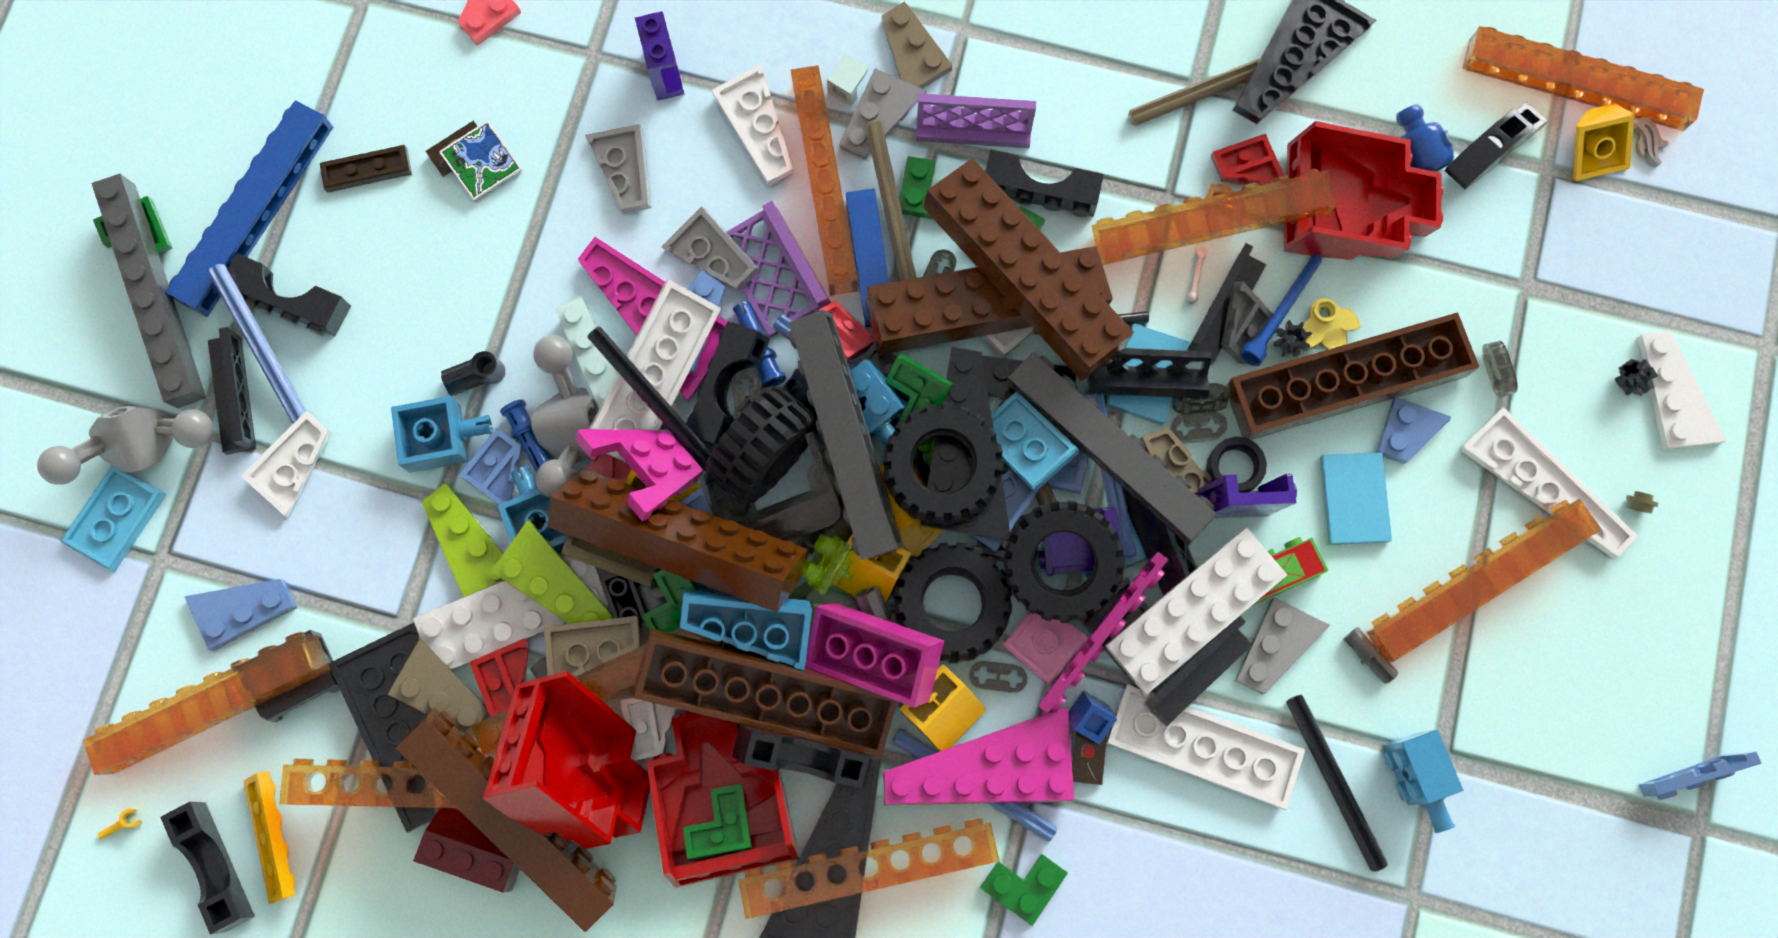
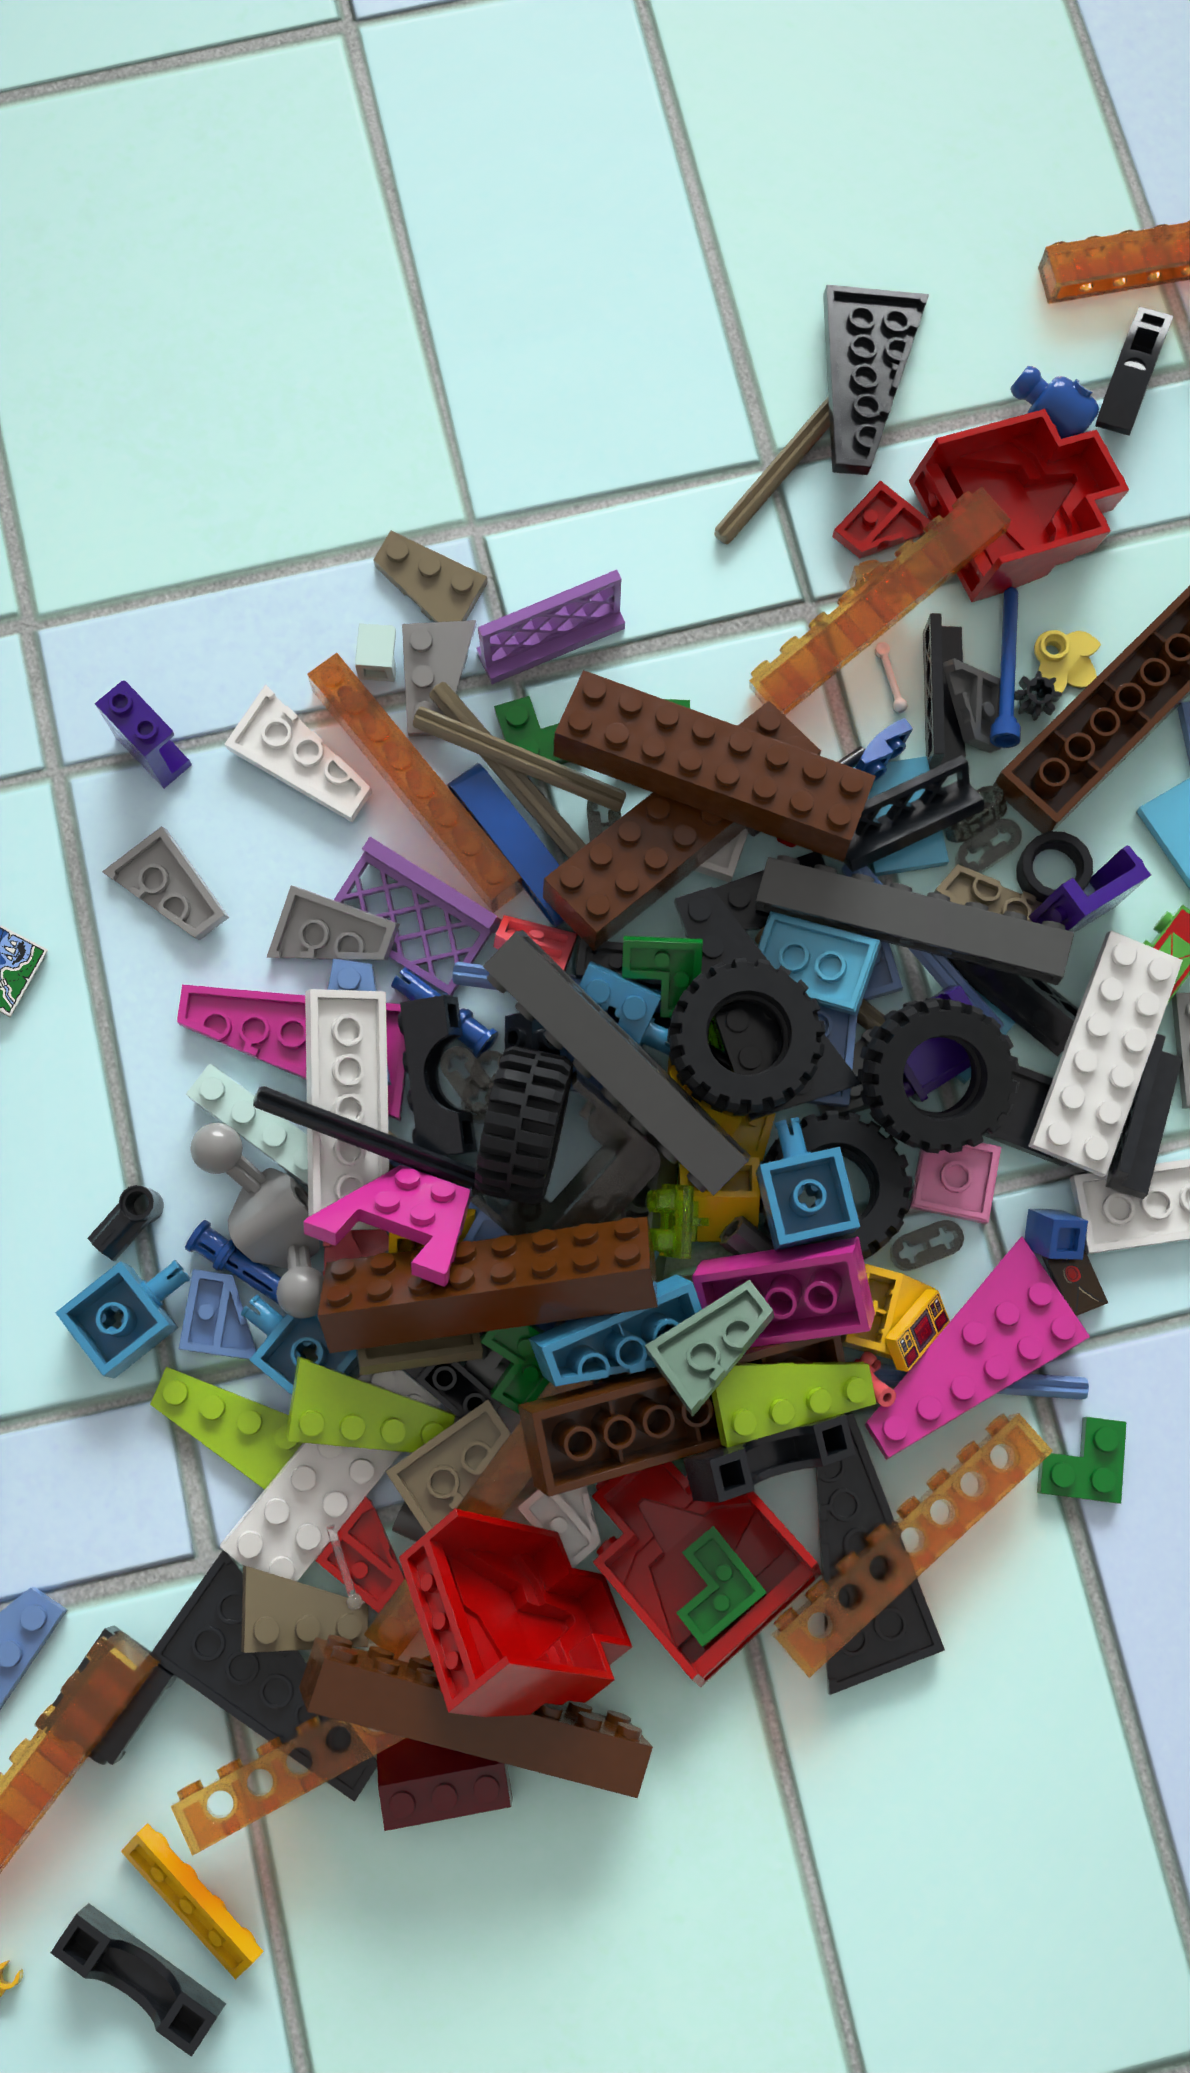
camera: 30 degrees left, 0 degrees up
black arch [985,149,1104,217] -> none
dark pink wing [1037,552,1168,714] -> none
none -> clear hinge [326,1524,363,1610]
none -> dark tan axle [413,707,626,812]
none -> sand green wing [645,1279,774,1417]
none -> lime wing [711,1362,877,1448]
none -> dark azure brick [756,1117,860,1251]
none -> coral arm [854,1351,896,1407]
none -> slope [855,718,913,781]
none -> tile [884,1288,950,1372]

